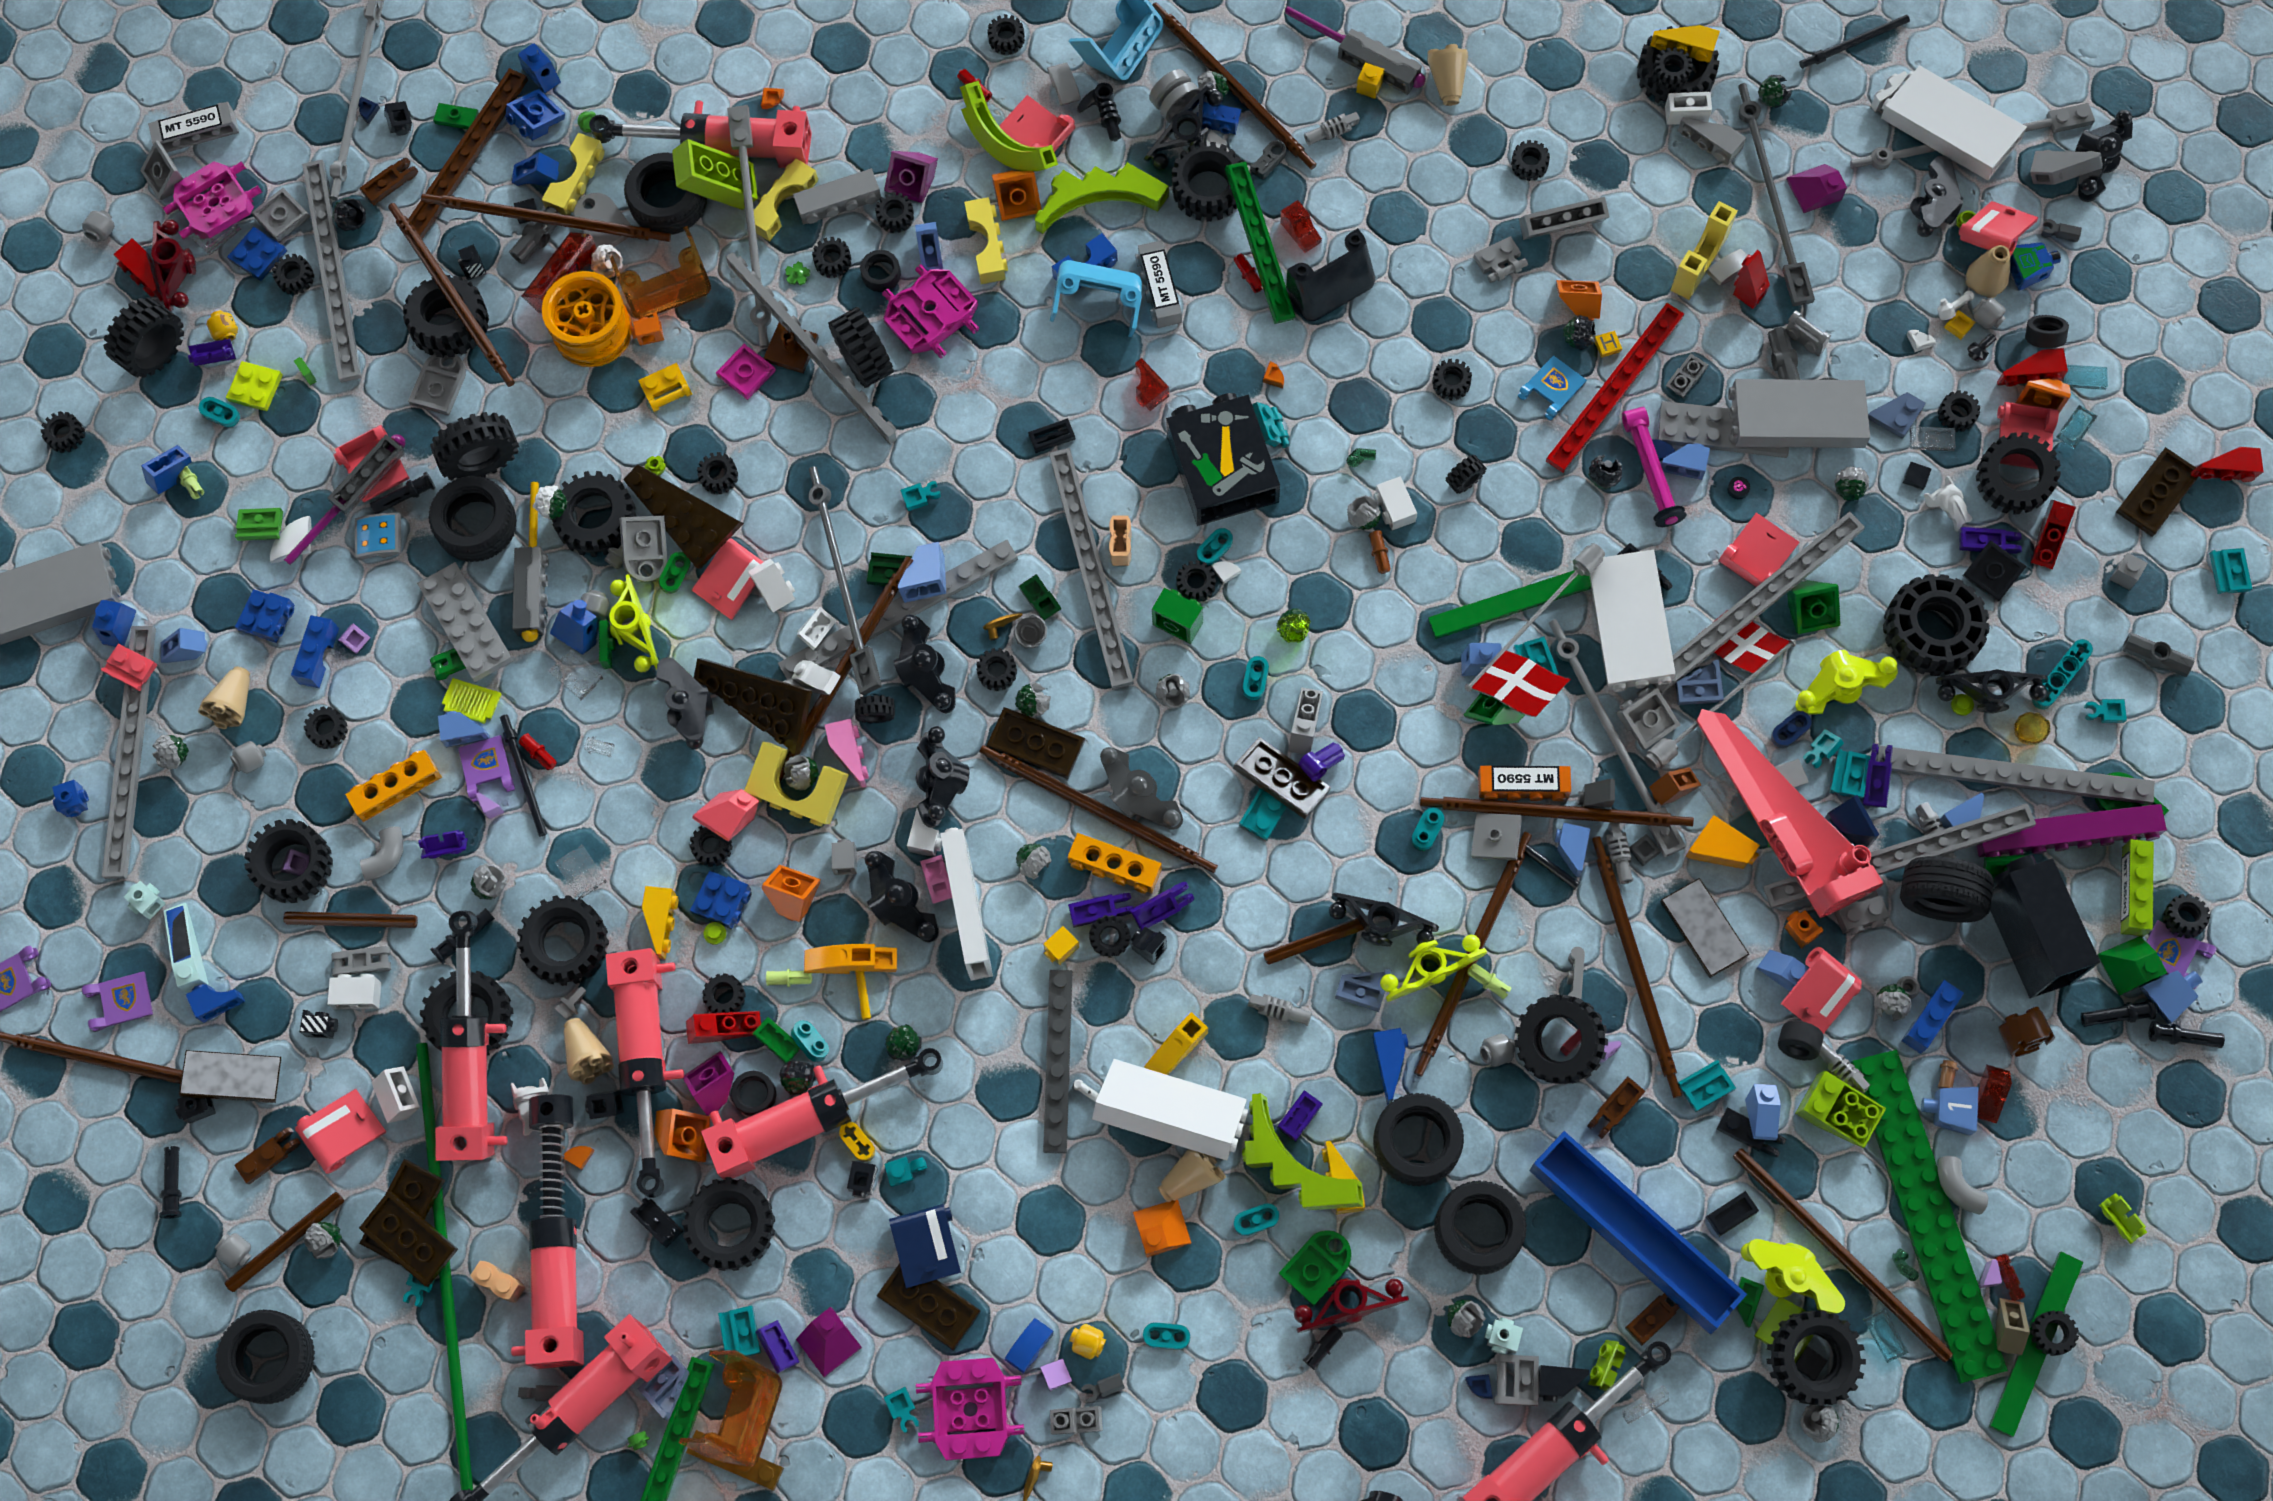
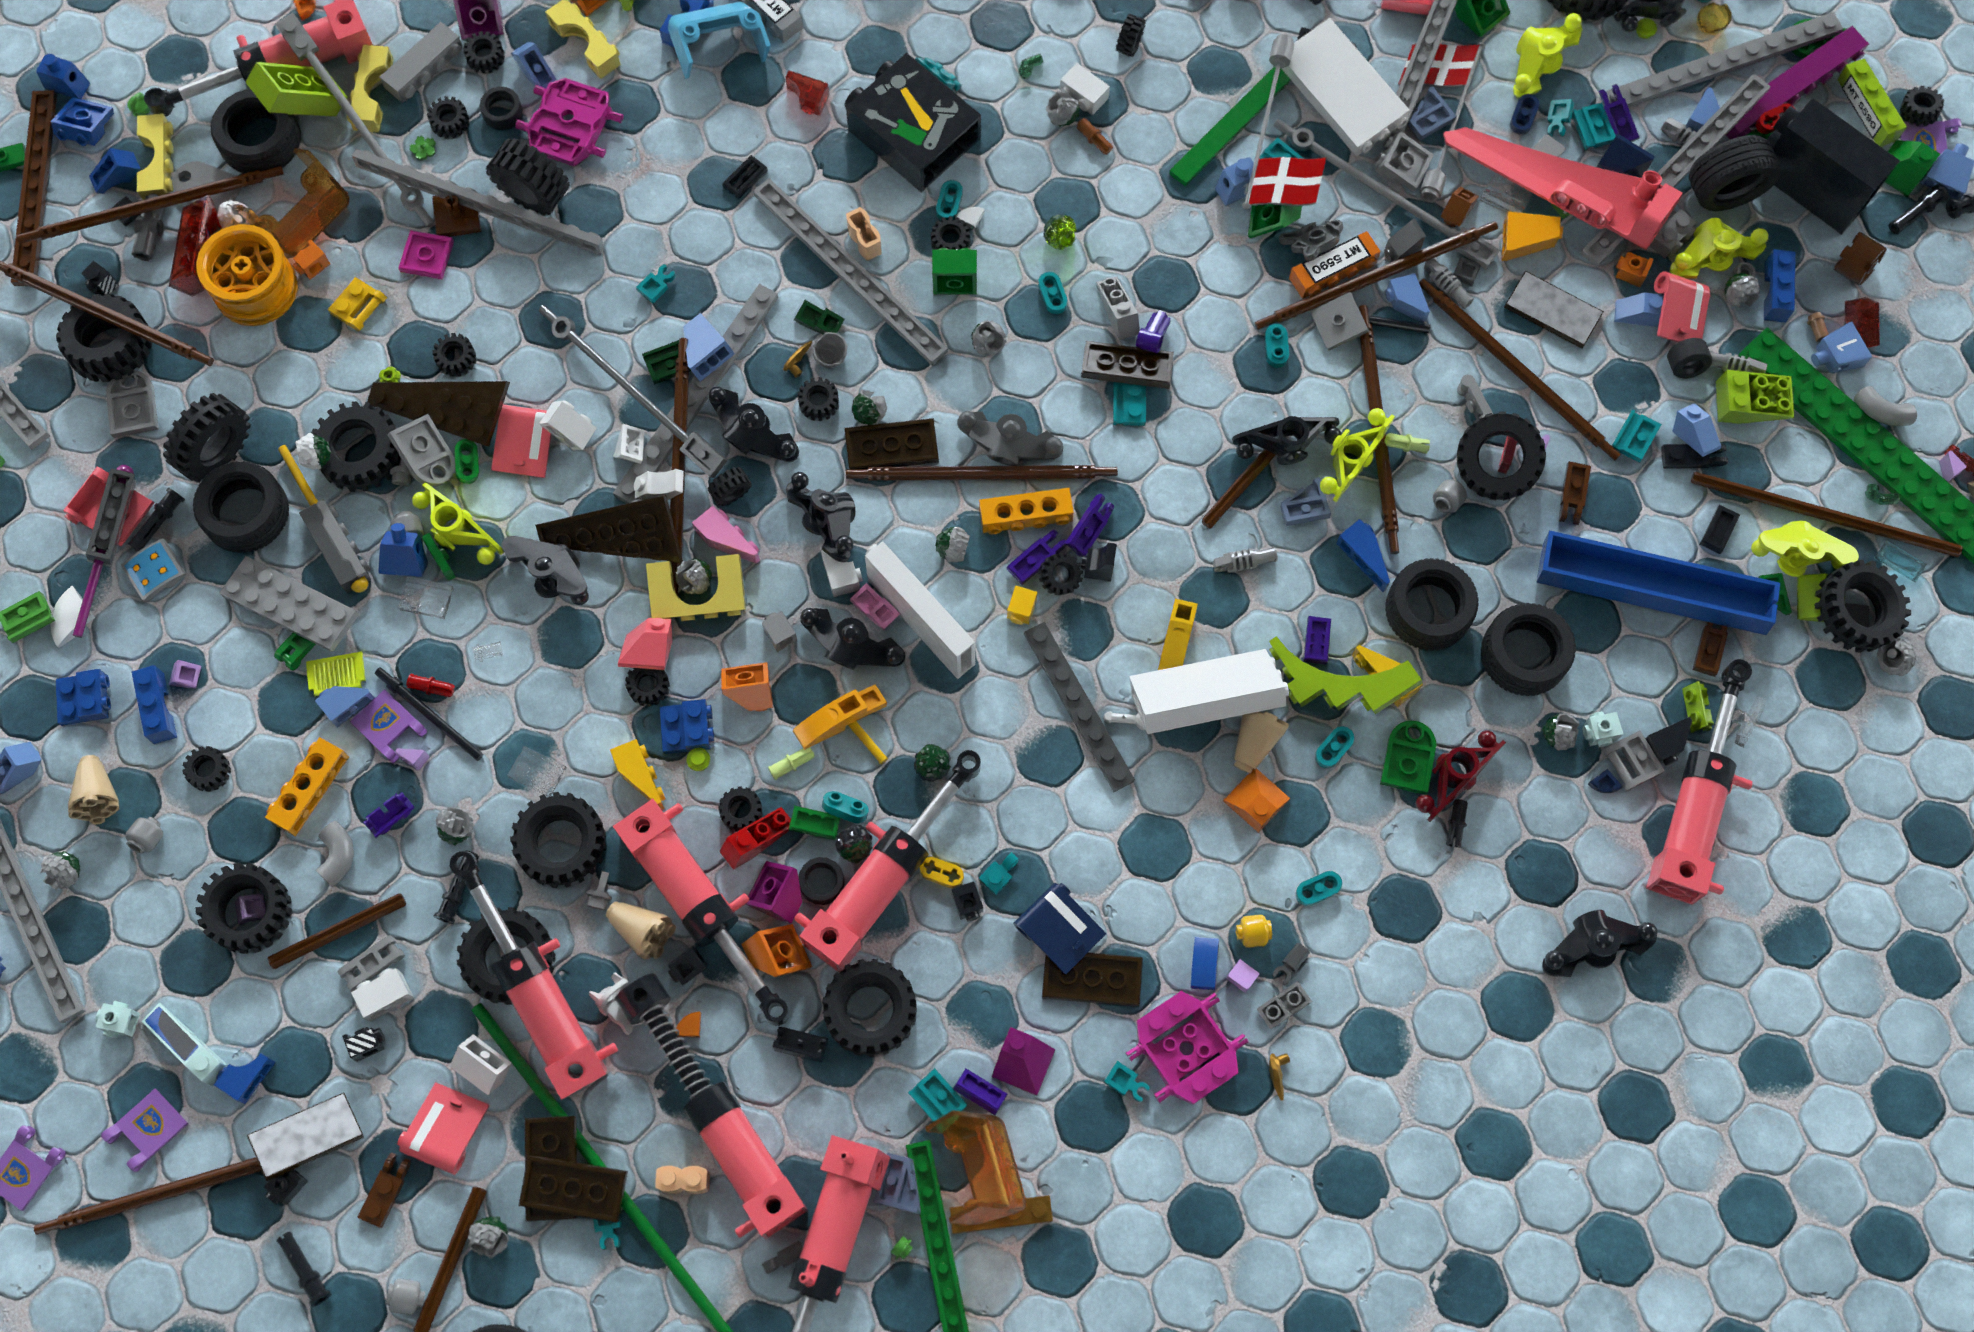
camera: 35 degrees left, 0 degrees up
orange tile [1263,361,1284,388] -> none
none -> dark grey tile [1279,220,1343,261]
none -> neon yellow piece [1670,218,1769,278]
none -> red beam [1756,103,1795,134]

